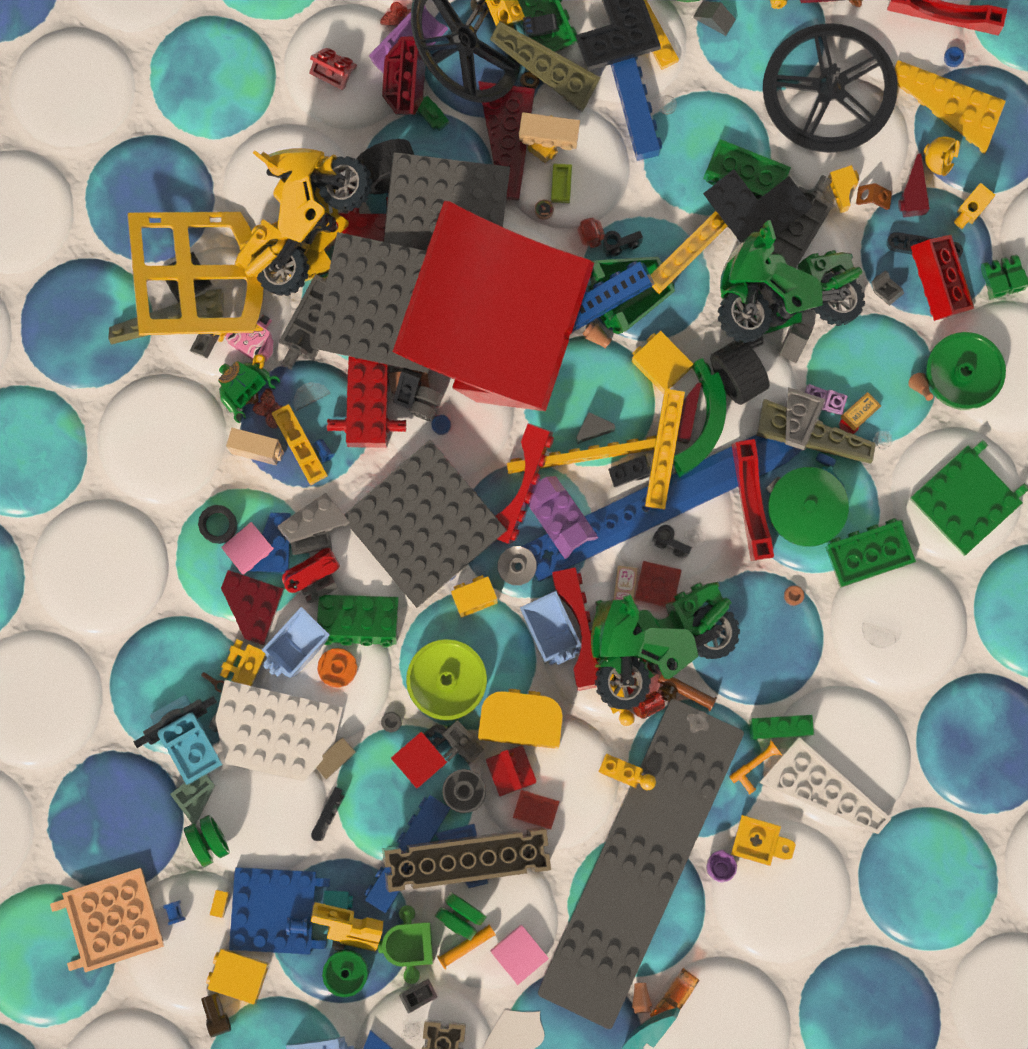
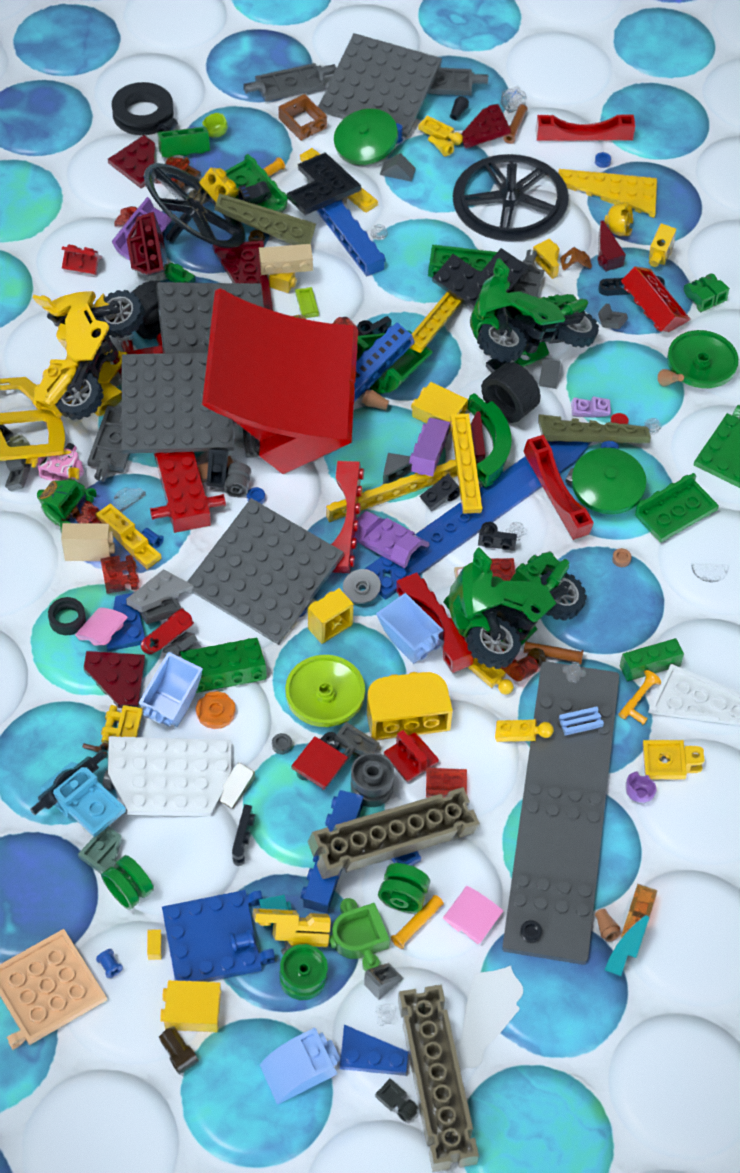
camera: 20 degrees left, 25 degrees down
light grey wing [785,387,825,450] -> none
tile [841,392,881,431] -> none
none -> clear red plate [100,555,140,594]
none -> medium lavender brick [409,417,450,476]
none -> black tile [520,920,542,943]
none -> light blue tile [559,707,604,735]

